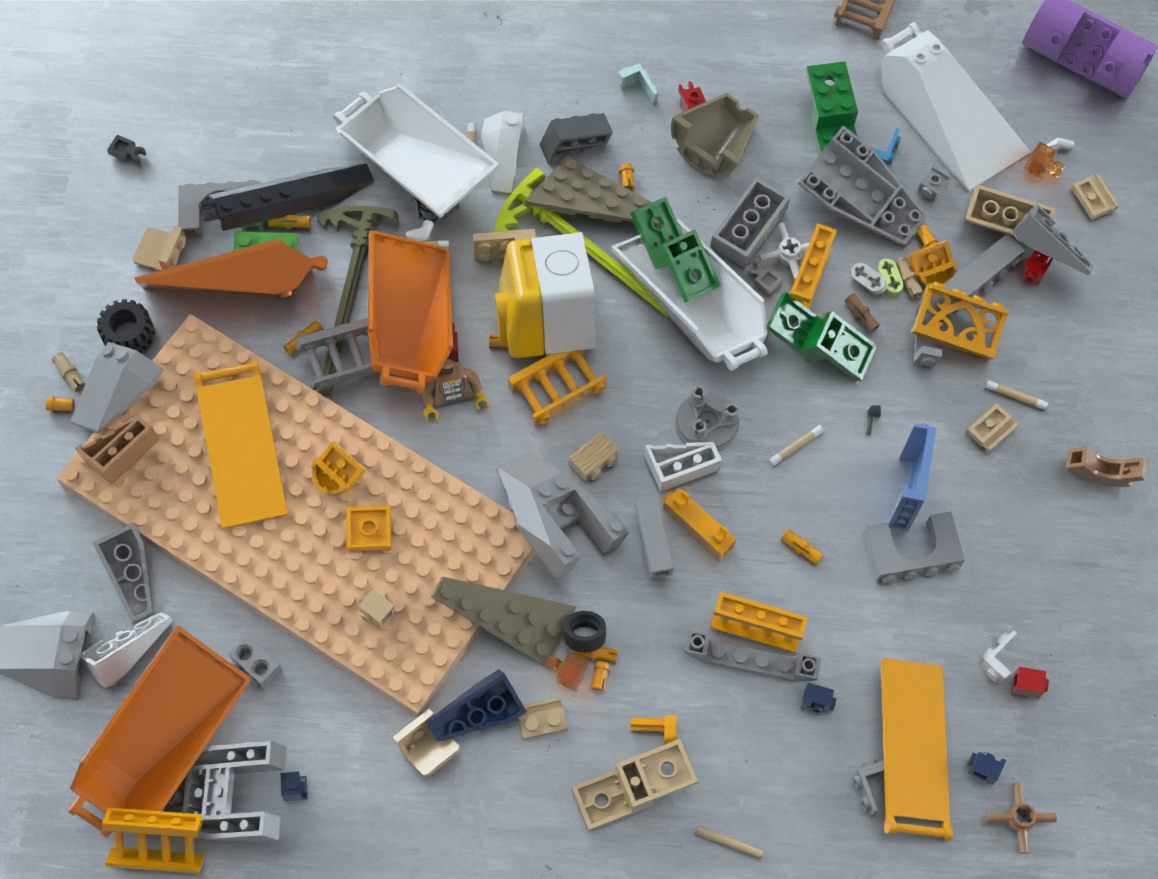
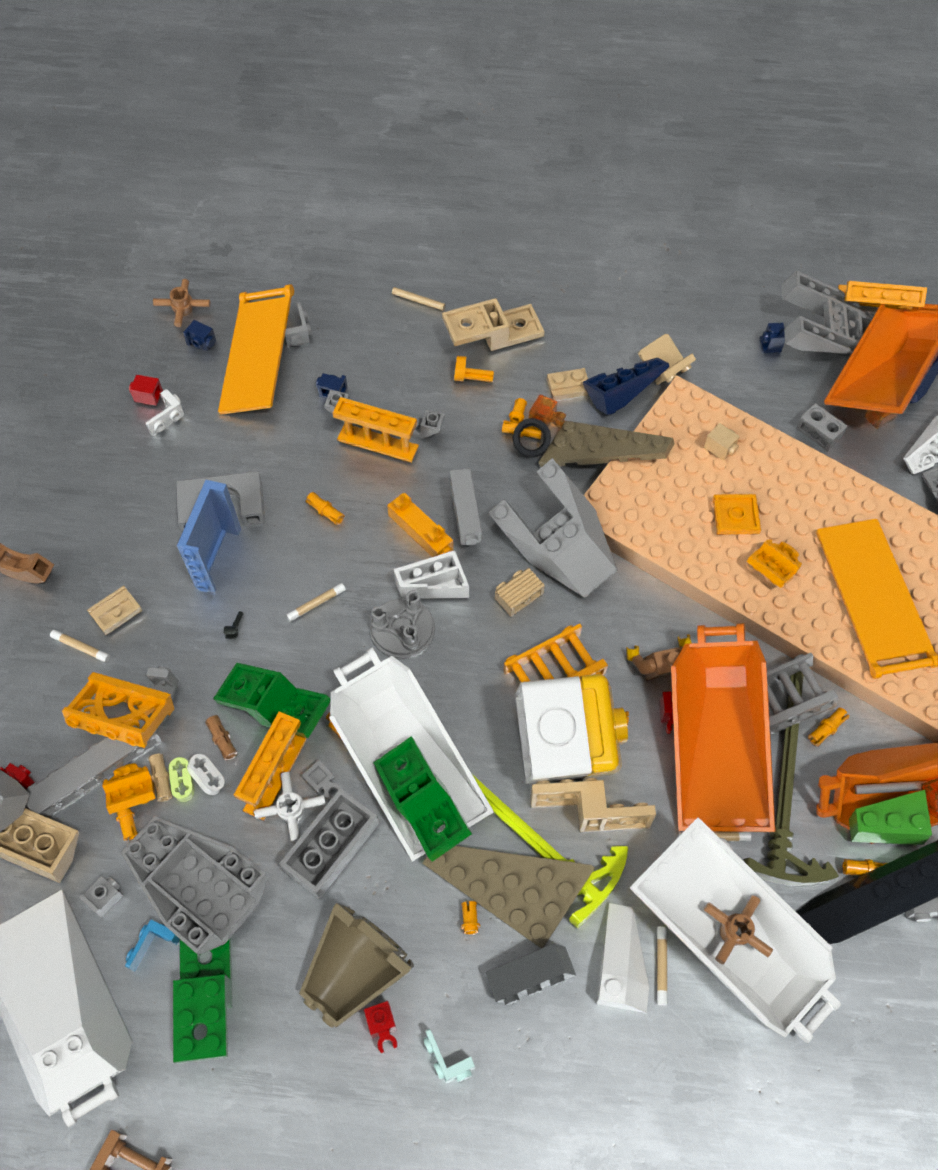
camera: 175 degrees left, 5 degrees down
none -> medium nougat bar [703,895,773,965]

